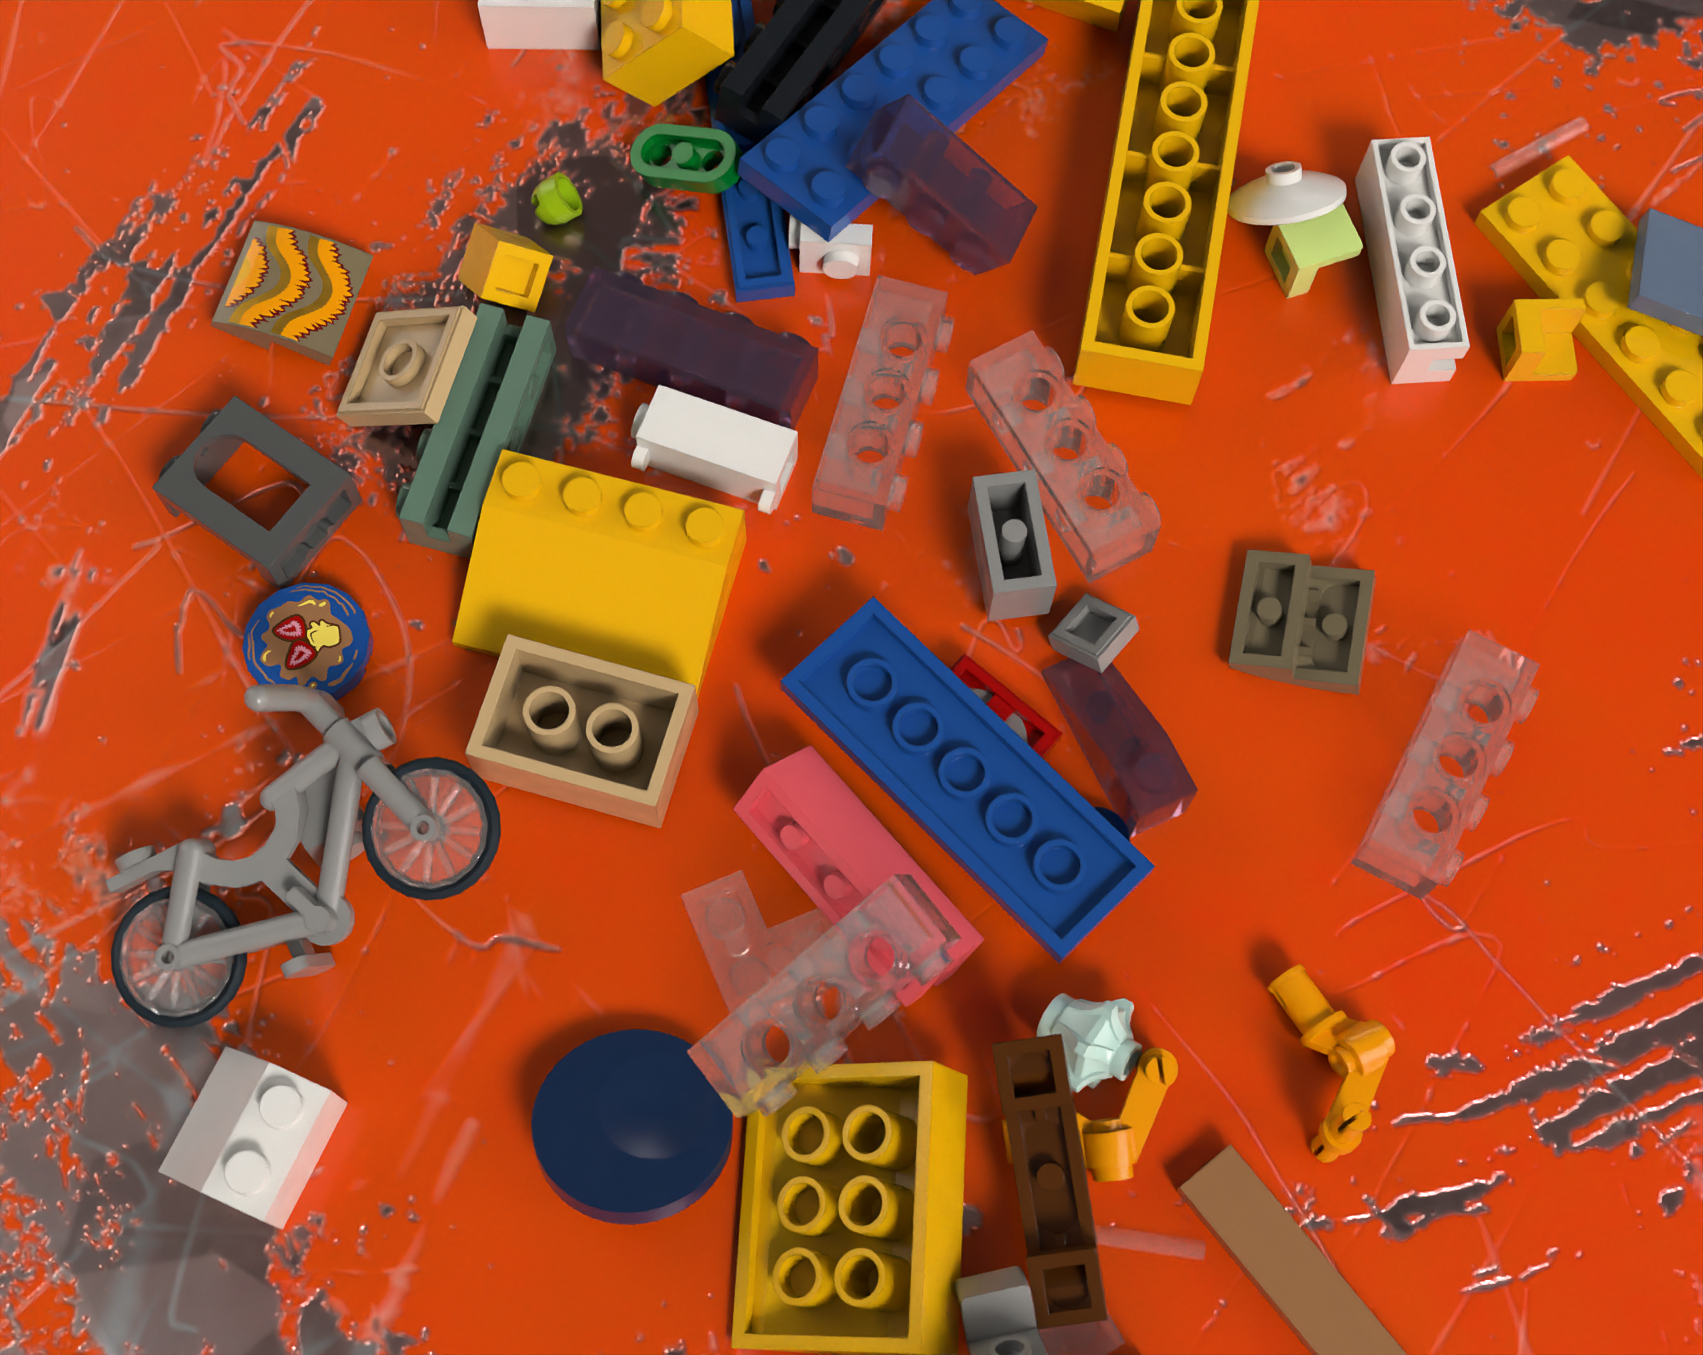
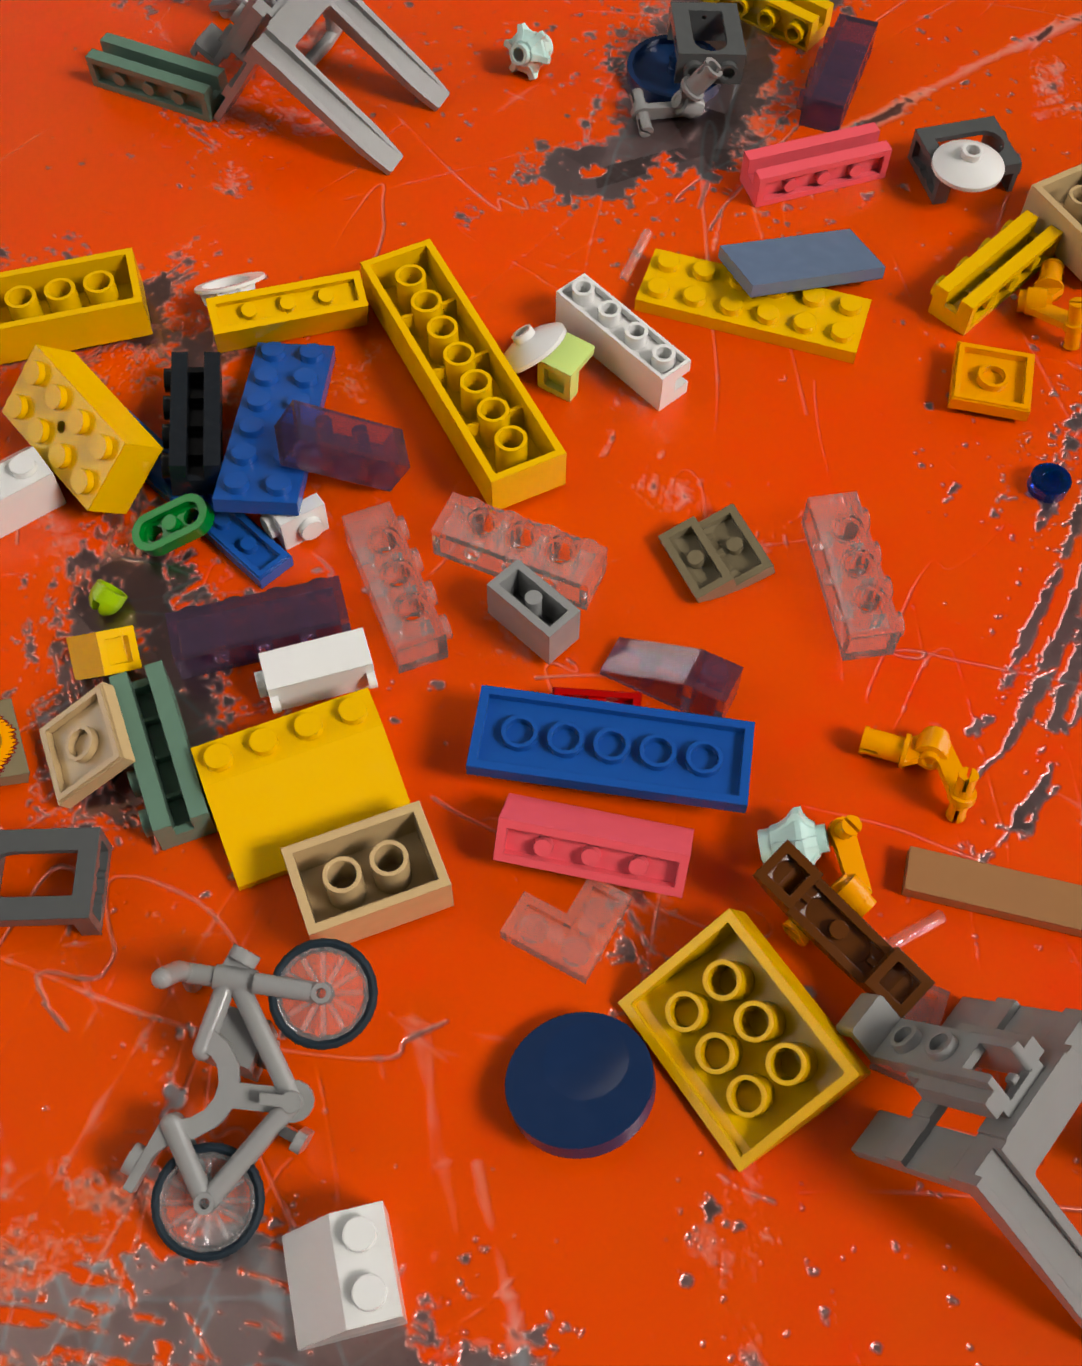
camera: 35 degrees left, 10 degrees down
tile [242,583,374,700] -> none
clear brick [687,874,962,1118] -> none
light grey tile [1048,593,1139,673] -> none
yellow panel [1497,298,1586,381] -> none

